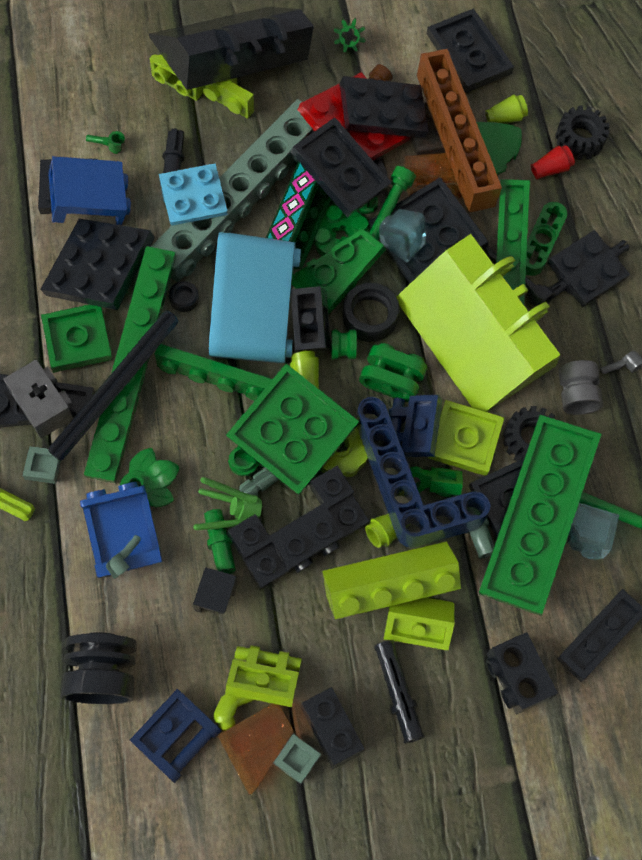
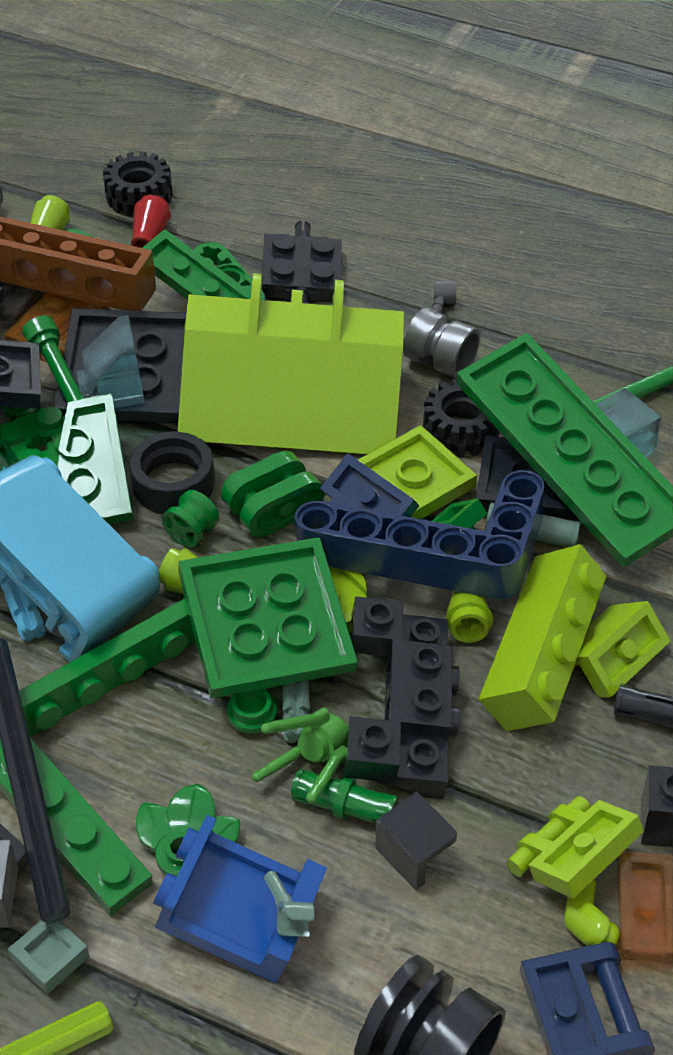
camera: 50 degrees left, 20 degrees down
black brick [291,286,331,352] -> none

